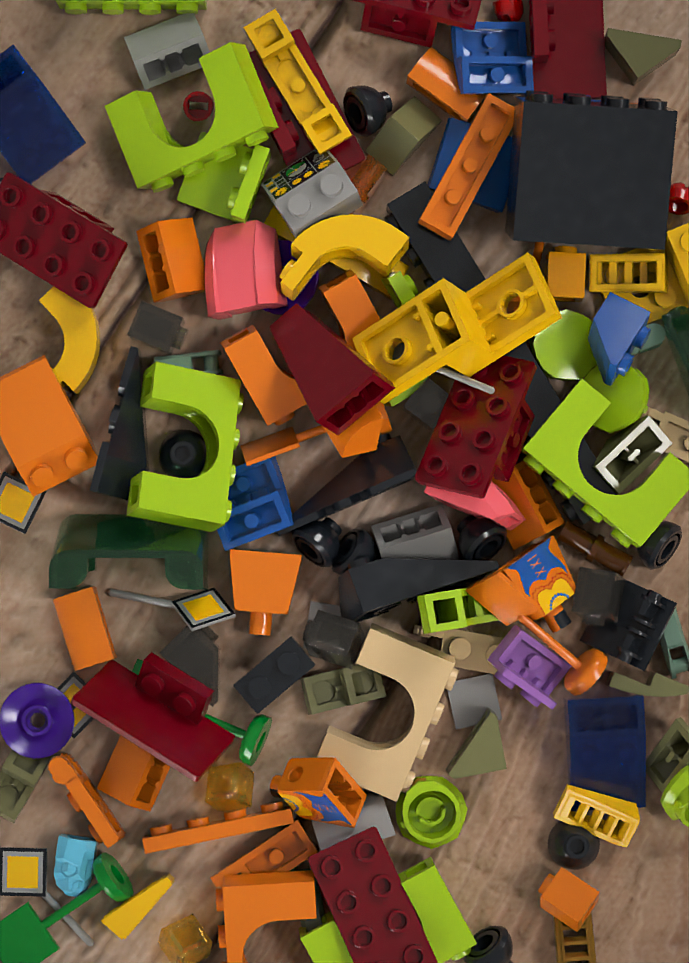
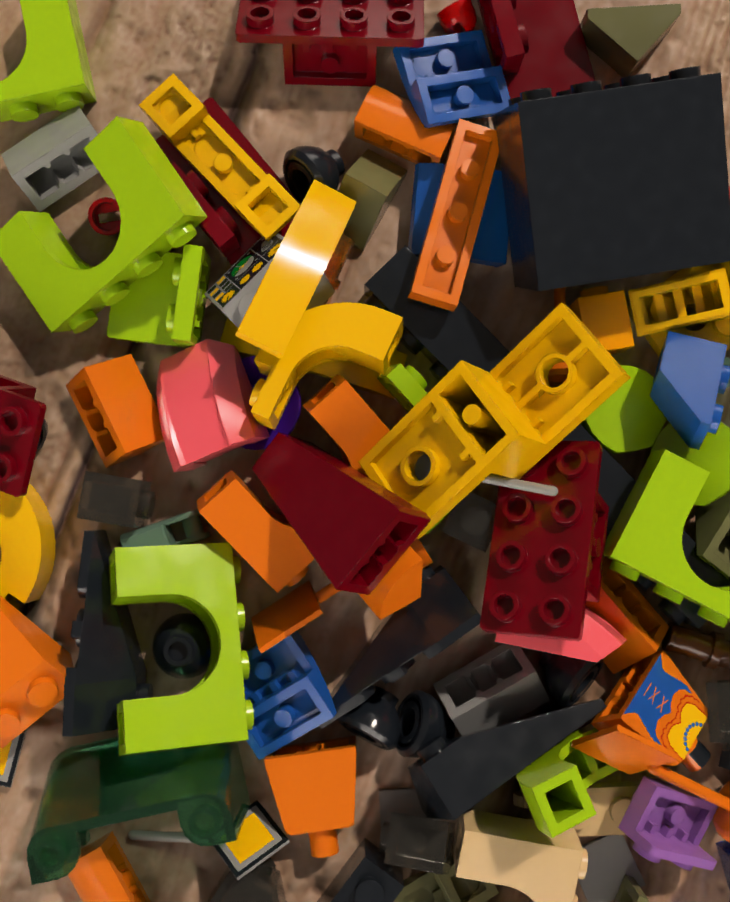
camera: 10 degrees left, 0 degrees up
none -> yellow slope [235,179,357,359]

